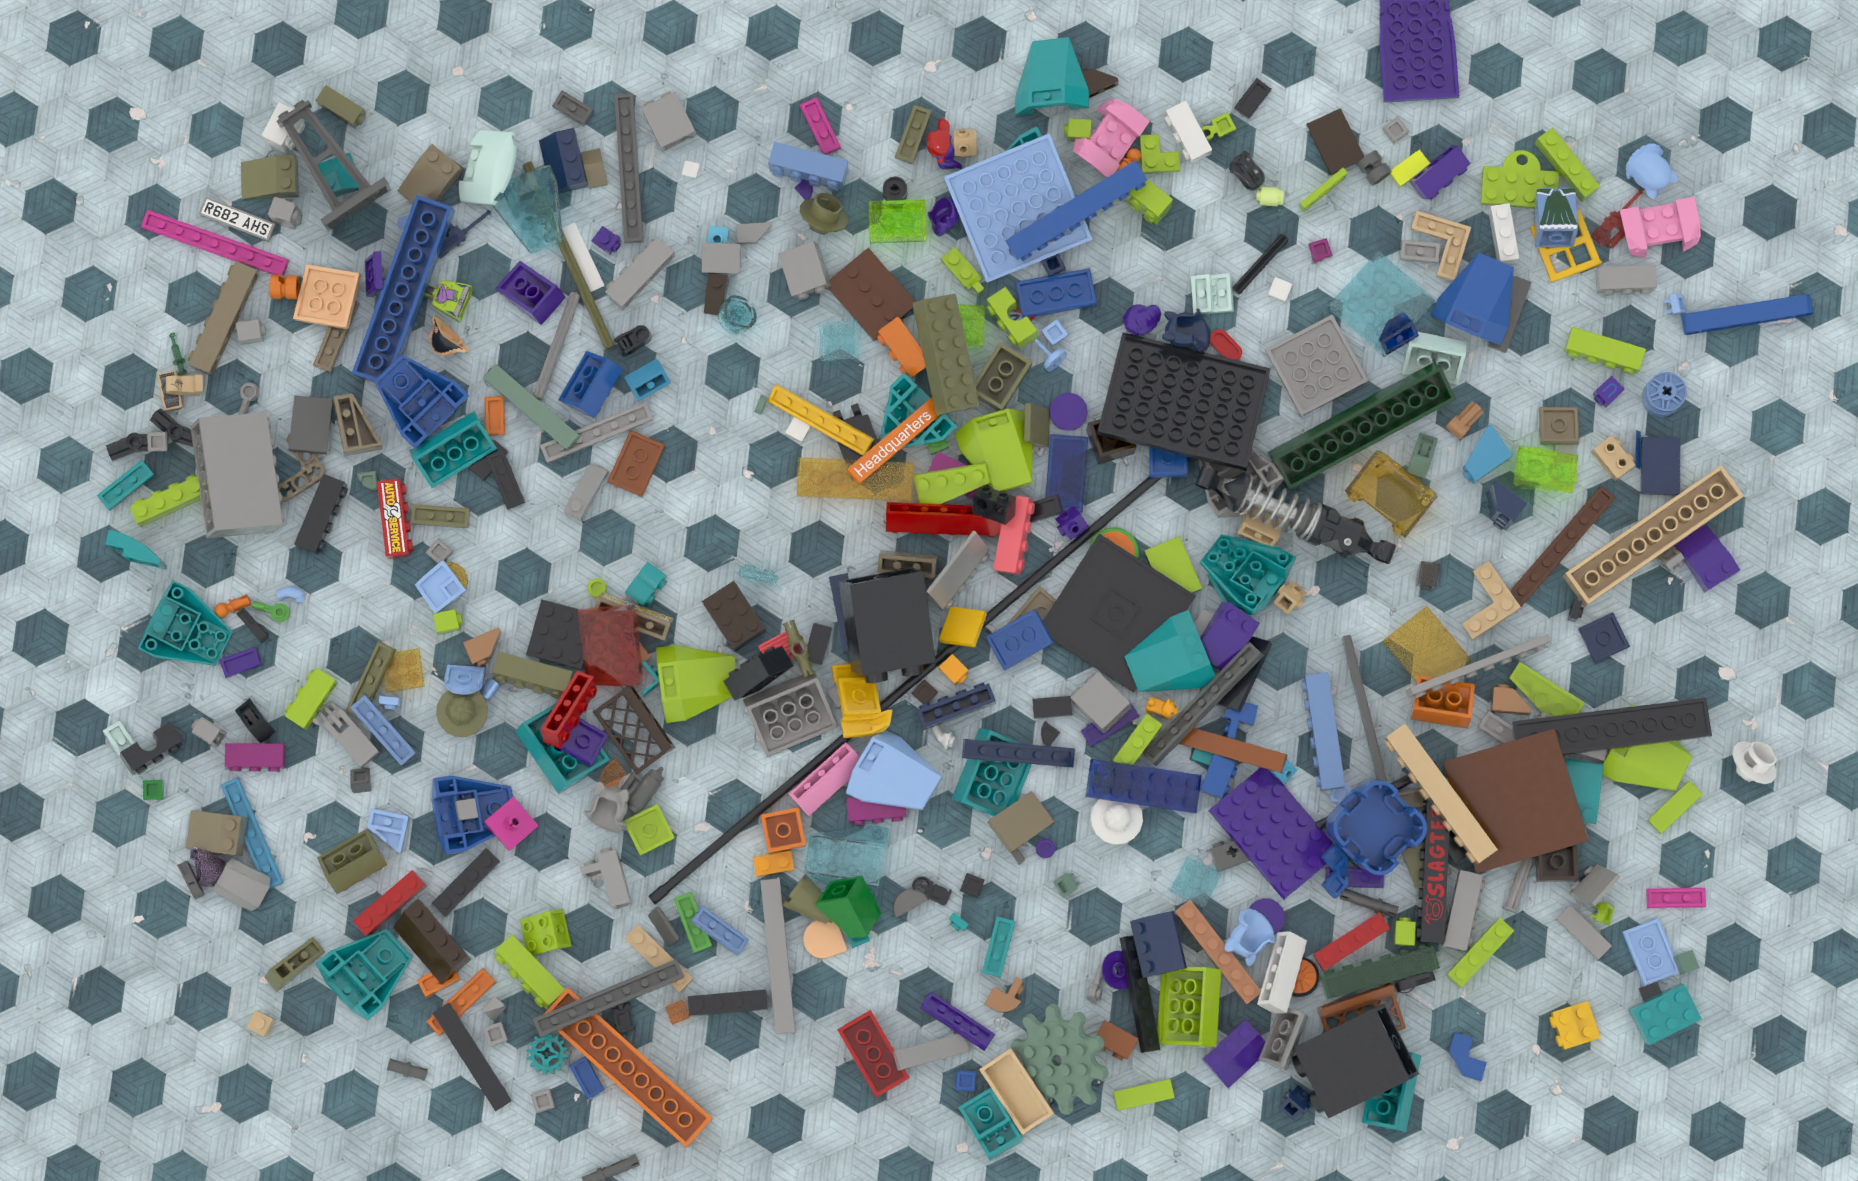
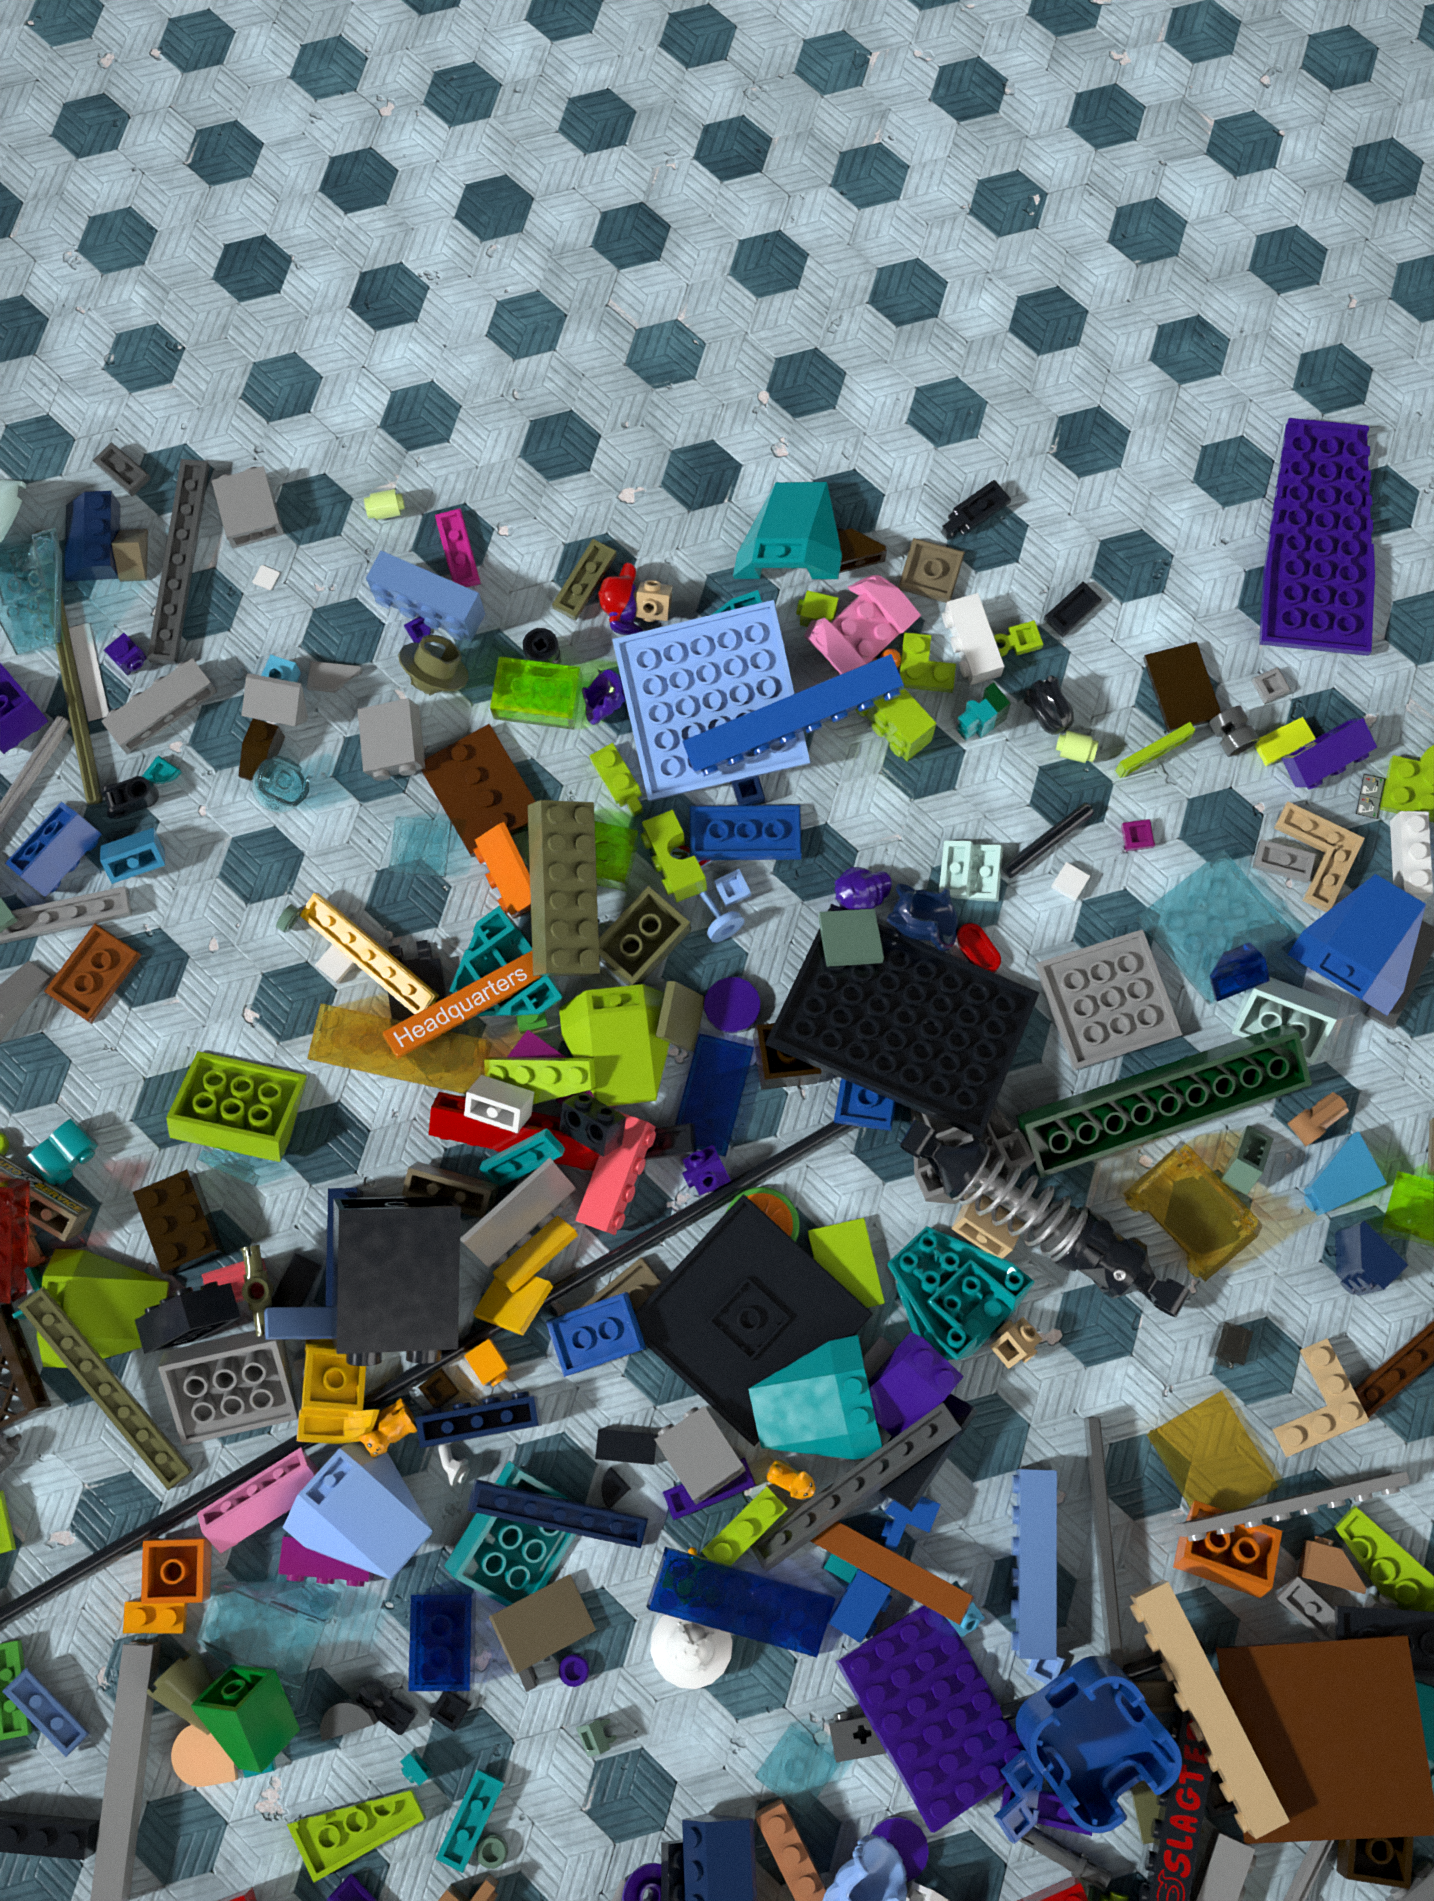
camera: 10 degrees right, 5 degrees down
none -> olive tile [18,1286,193,1491]
none -> teal tile [142,755,182,784]
none -> lime slope [166,1051,307,1162]
none -> medium blue tile [264,1307,332,1340]
none -> lime wing [287,1789,426,1882]
none -> light orange animal [359,1398,417,1457]
none -> yellowish green brick [364,489,405,520]
none -> clear blue brick [408,1592,476,1691]
none -> white brick [464,1075,534,1133]
none -> sand green tile [476,1834,508,1869]
none -> teal plate [479,1128,565,1188]
none -> yellow tile [492,1215,578,1293]
none -> sand green tile [818,909,884,967]
none -> dark tan tile [898,538,965,603]
none -> black hinge [941,480,1011,540]
none -> teal hips [956,682,1011,741]
none -> light grey sticker [1356,774,1385,819]

